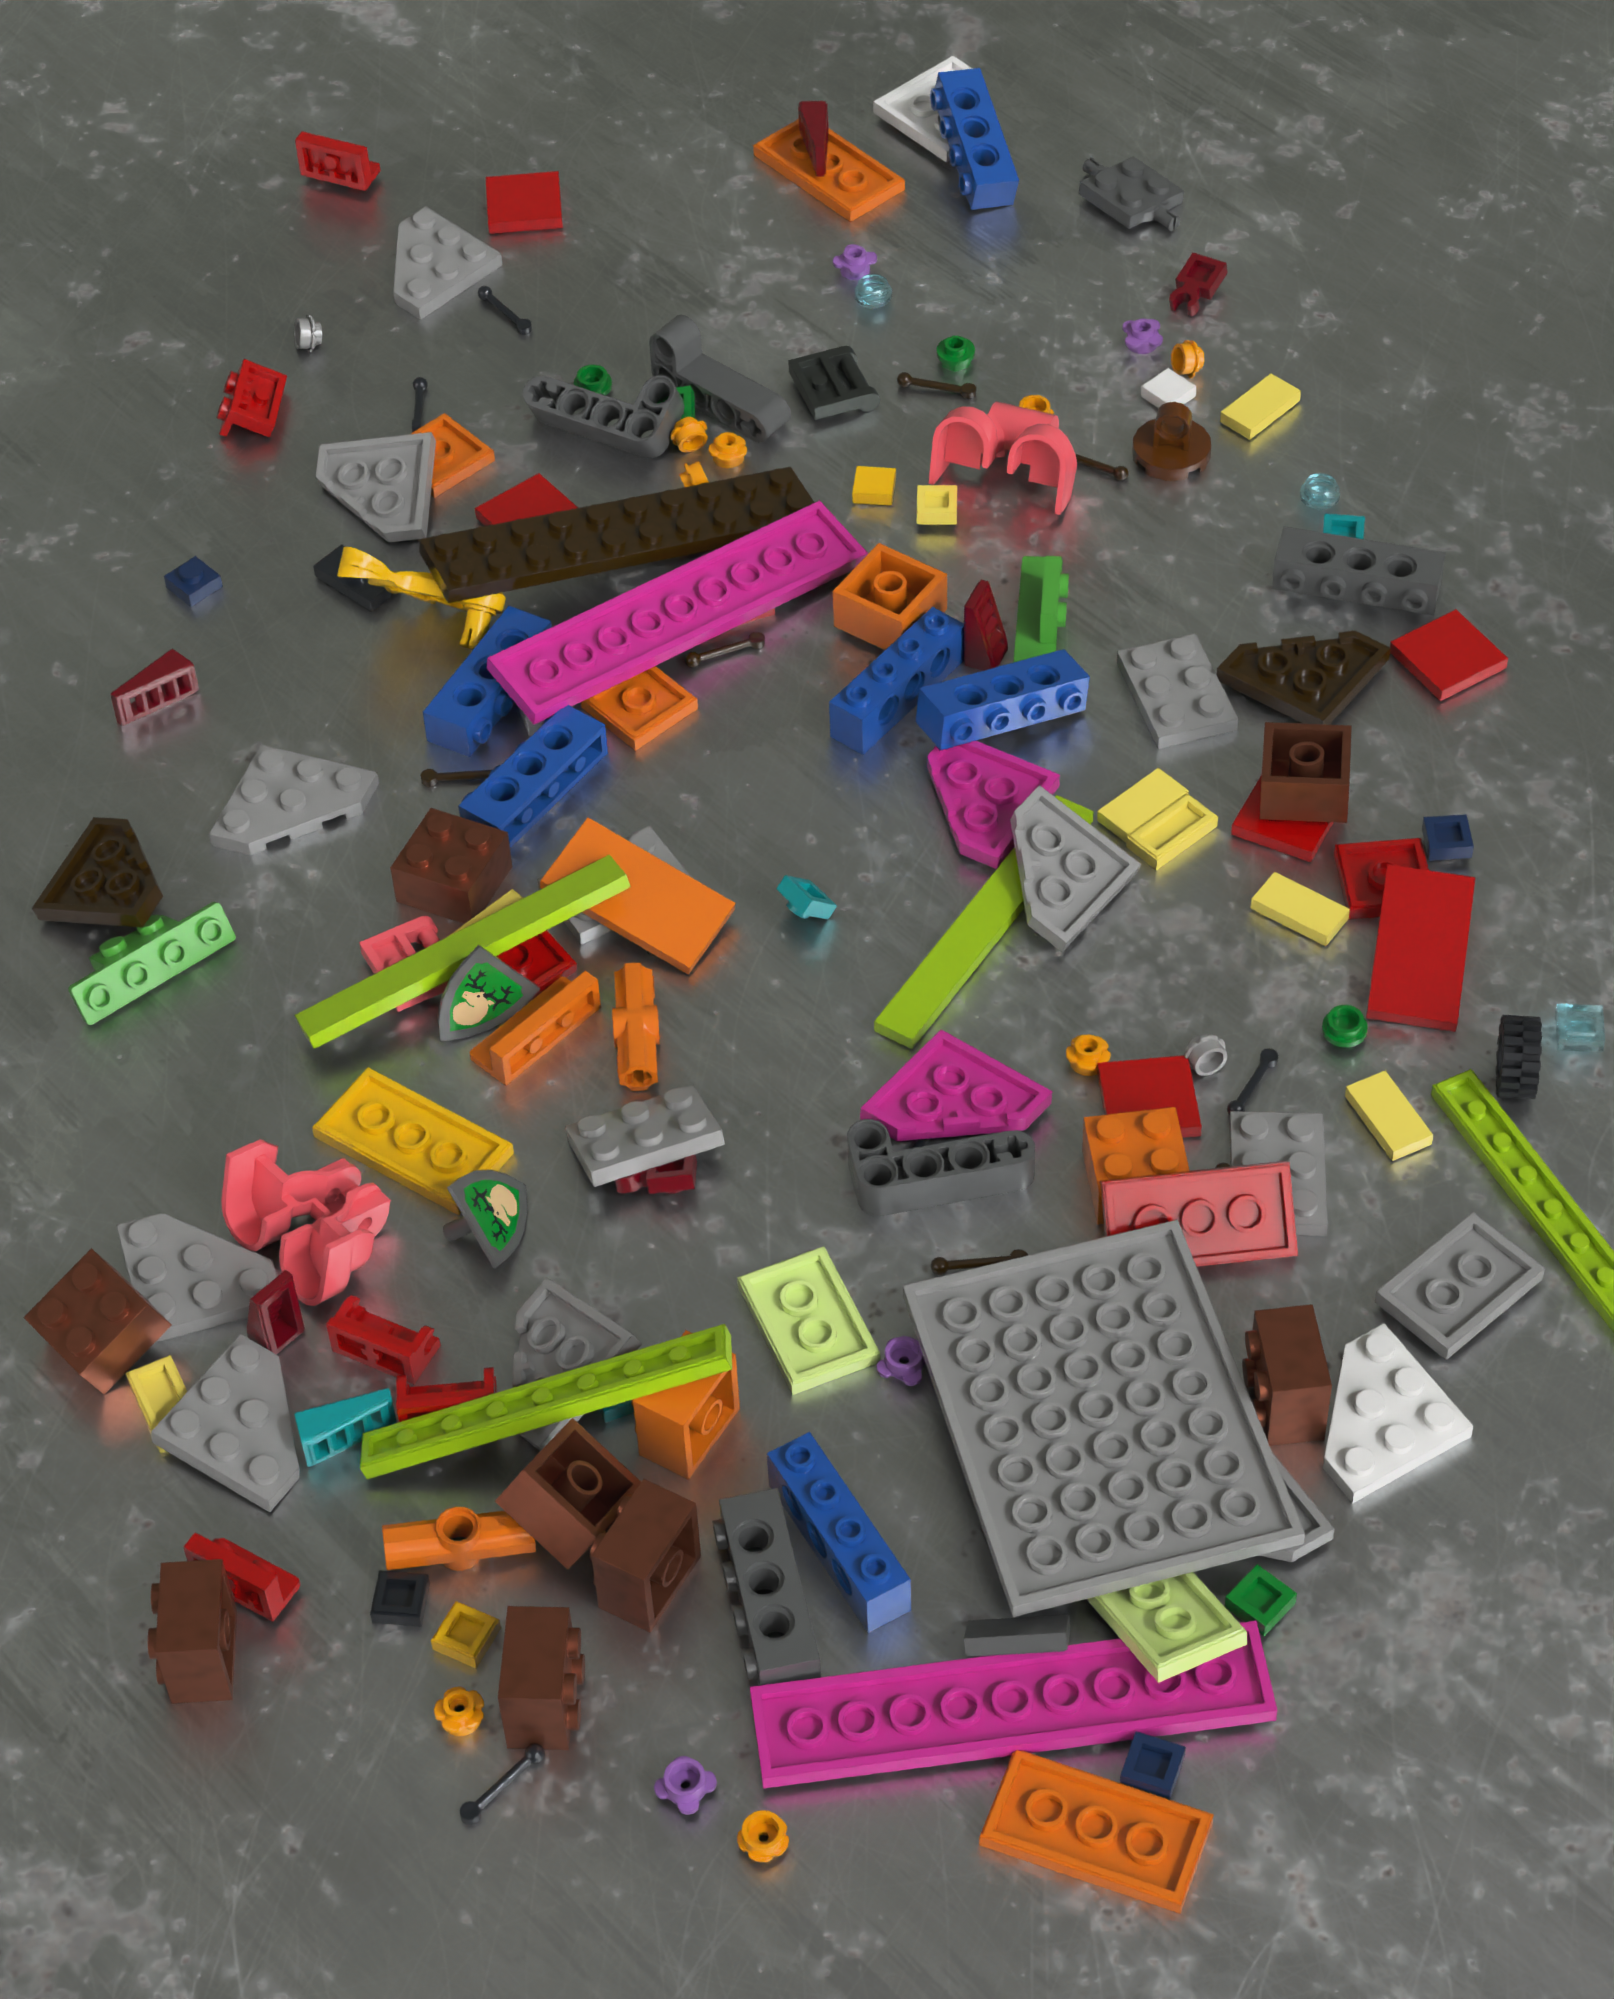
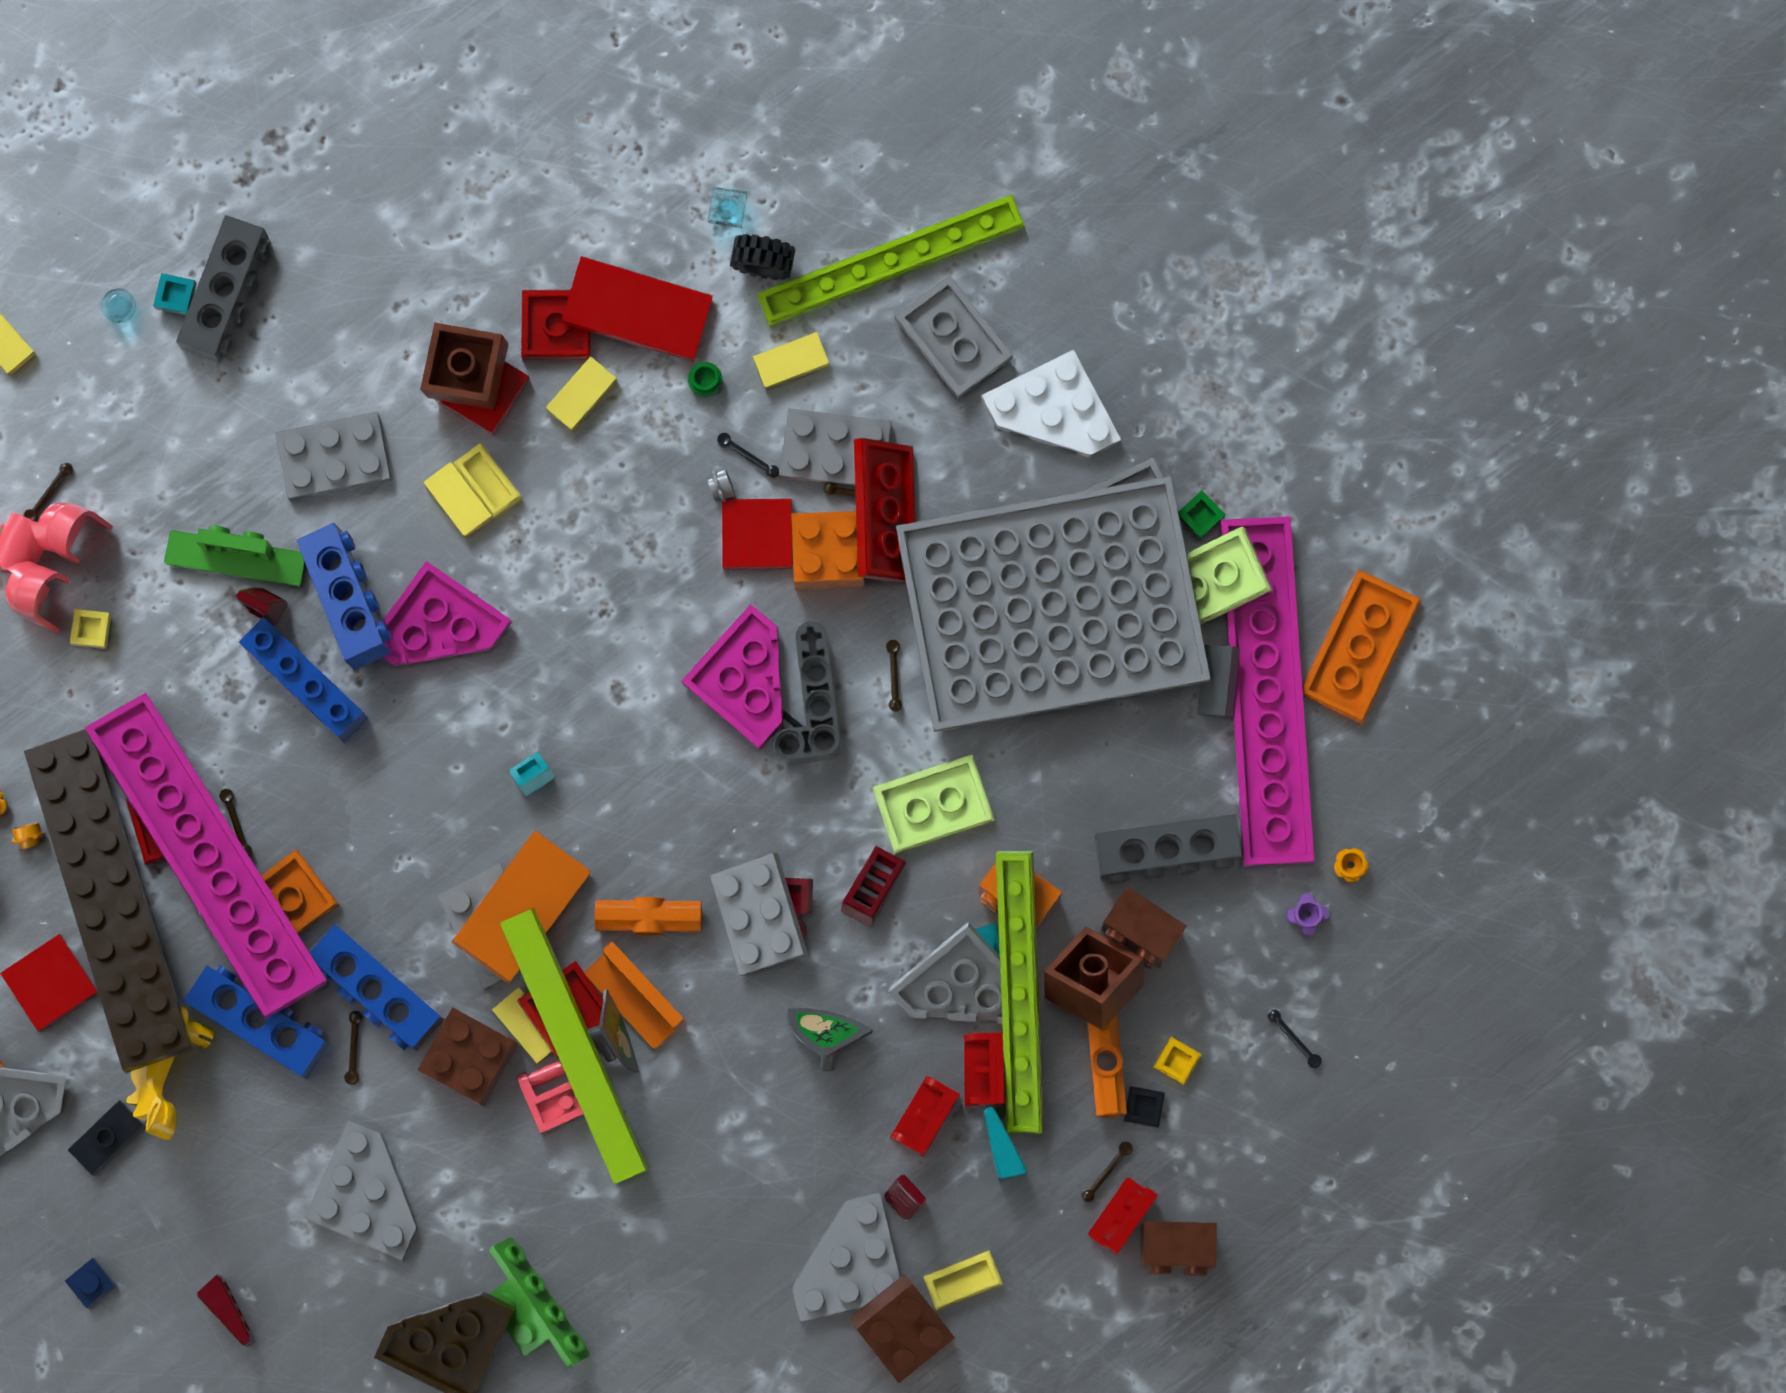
camera: 85 degrees left, 30 degrees up
light grey plate [151,1334,299,1512] -> none
coral piece [221,1139,391,1306] -> none
yellow tile [312,1067,514,1215] -> none
light orange plate [434,1686,485,1736] -> none
copper brick [498,1606,585,1750] -> none
blue brick [767,1432,911,1633] -> none
orange brick [833,543,947,650] -> none
yellow tile [852,466,896,505] -> none
lime tile [874,795,1094,1049] -> none
medium lavender plate [877,1336,926,1386] -> none
light grey plate [1010,785,1141,952] -> none
light orange plate [1066,1034,1111,1076] -> none
dark blue plate [1120,1731,1186,1800] -> none
reddish brown tile [1132,402,1211,481] -> none
dark brown plate [1216,630,1391,725] -> none
copper brick [1242,1304,1332,1446] -> none
red tile [1390,609,1508,701] -> none
dark blue plate [1422,814,1474,861] -> none
none -> dark red slope [841,846,906,927]
none -> dark brown hinge [1081,1142,1133,1203]

